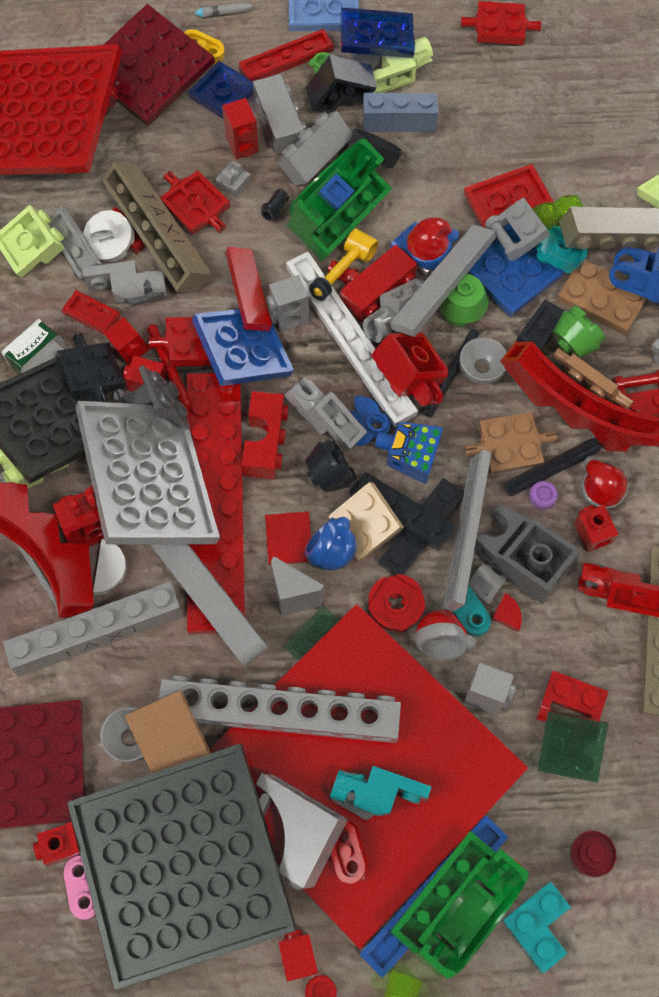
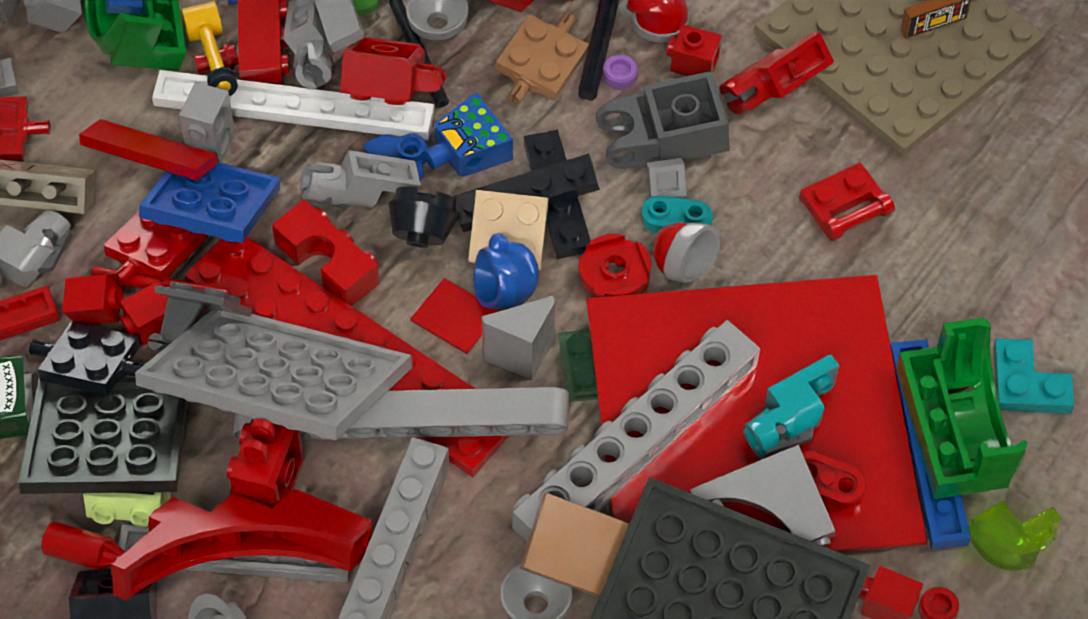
camera: 50 degrees left, 10 degrees down
white tile [93,539,127,595] -> none
black pin [261,189,289,221] -> none
light grey tile [443,449,491,612] -> none
light grey brick [464,663,516,716] -> none
red tile [492,593,522,632] -> none
clear green plate [537,710,608,783] -> none
dark red plate [570,830,617,878] -> none

